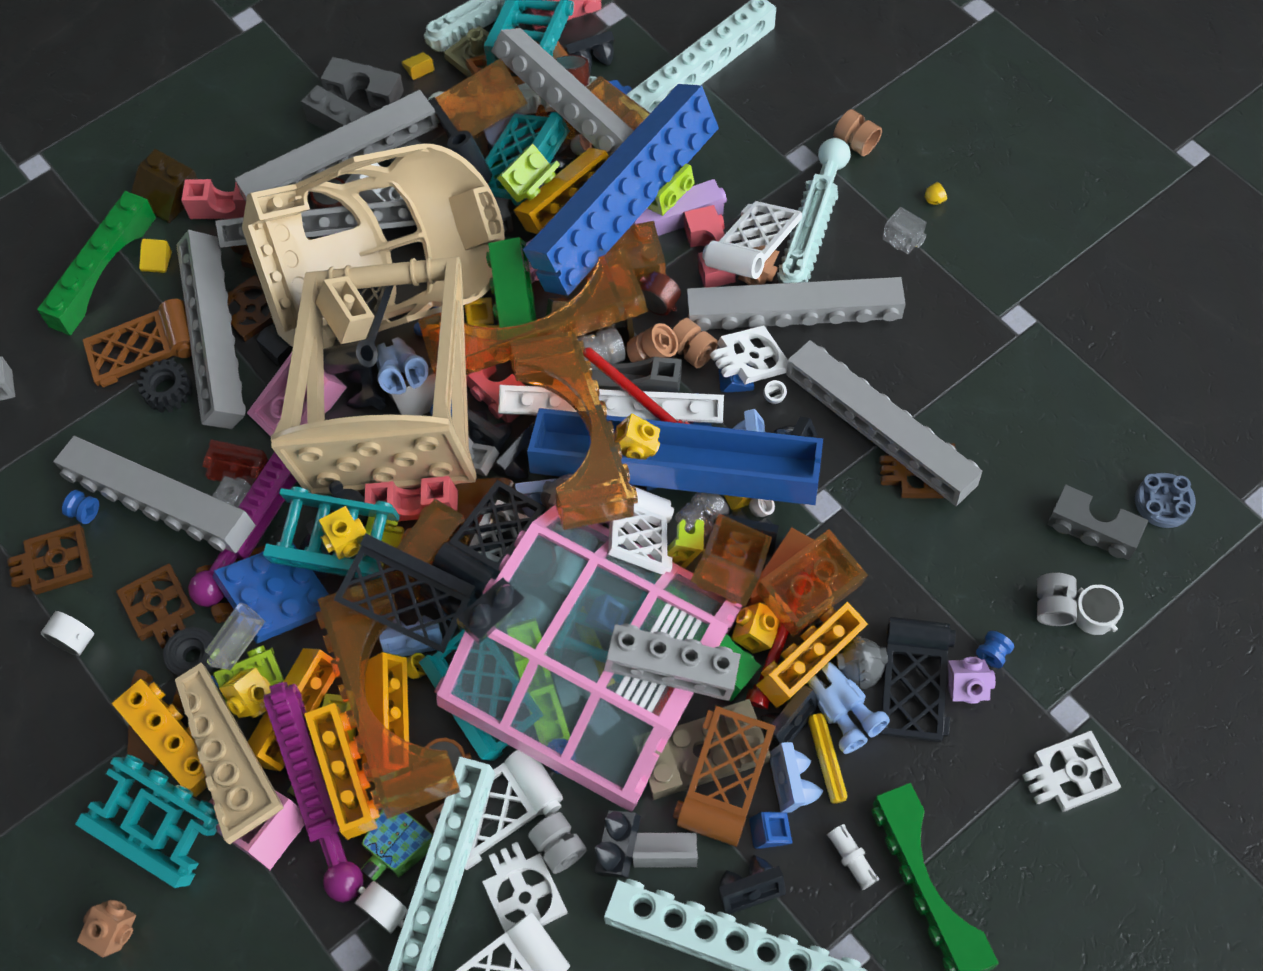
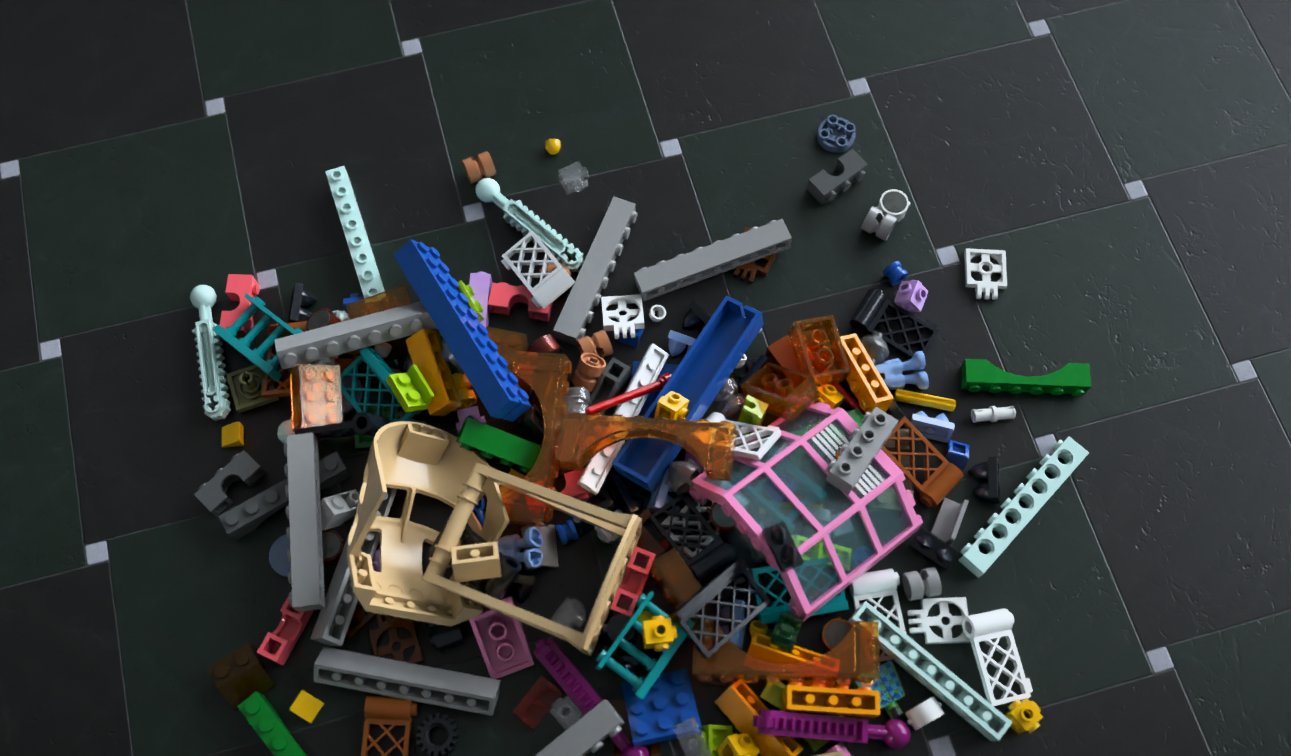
camera: 70 degrees left, 5 degrees up
none -> clear green brick [770,611,804,652]

